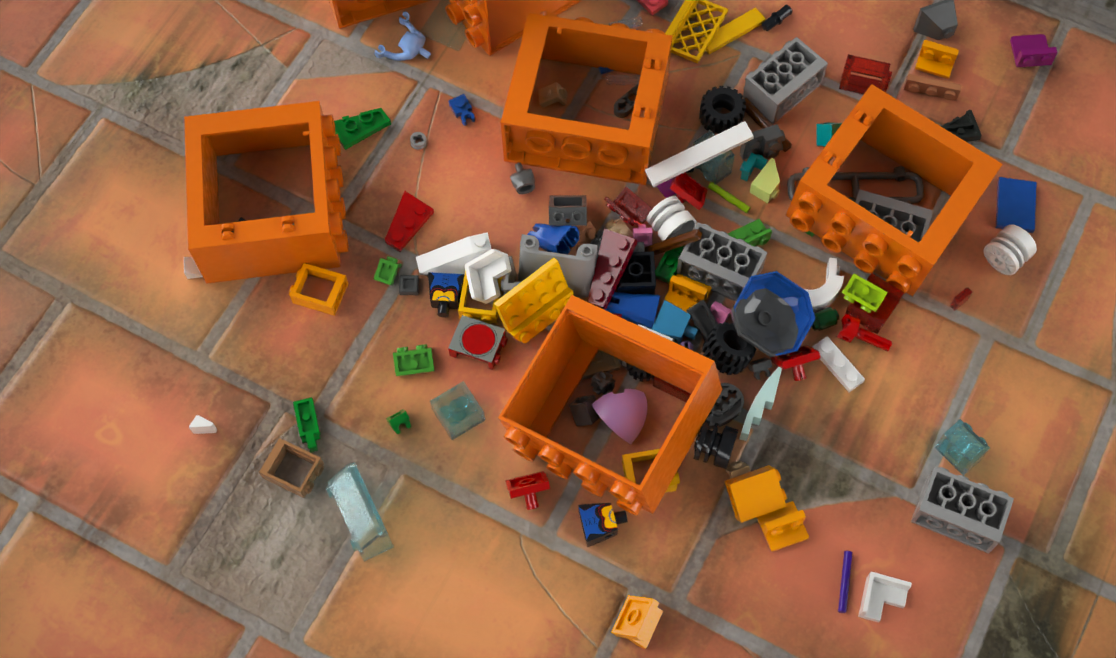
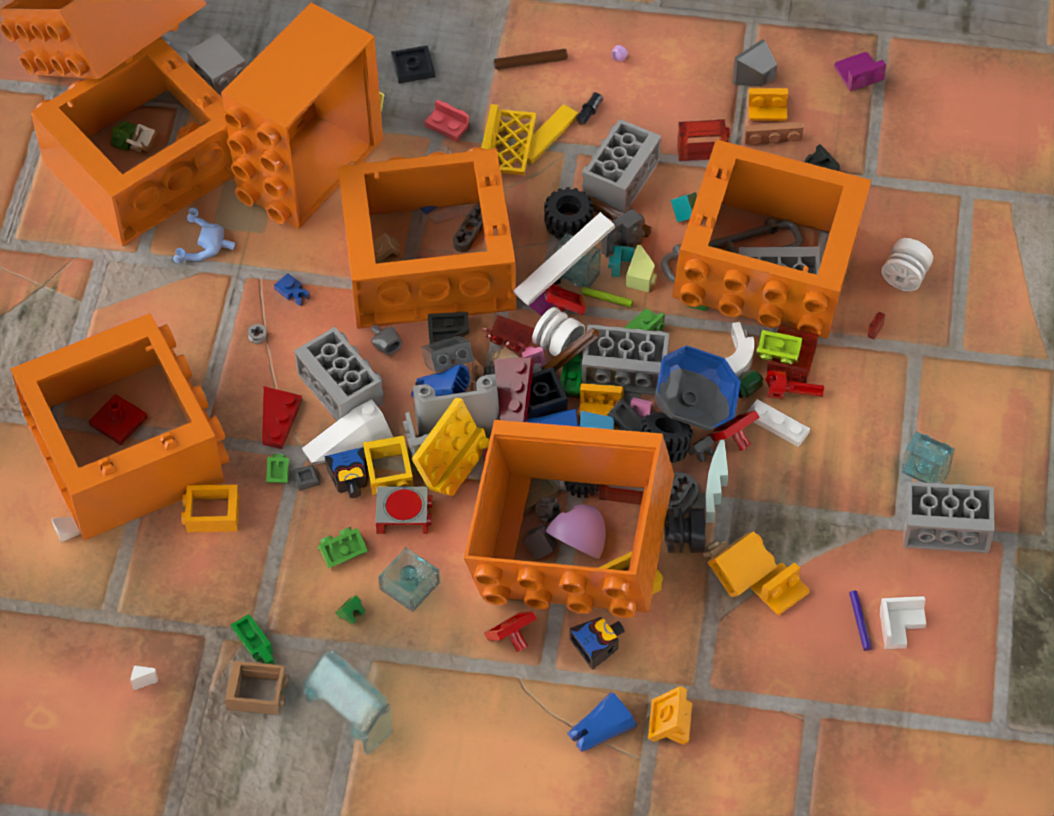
camera: 20 degrees left, 10 degrees down
green wing [334,108,391,150] -> none
white panel [465,249,512,304] -> none
blue tile [995,177,1037,233] -> none
none -> red tile [88,394,148,446]
none -> light grey brick [294,327,384,421]
none -> pearl dark grey wing [428,312,469,344]
none -> blue piece [567,692,637,752]

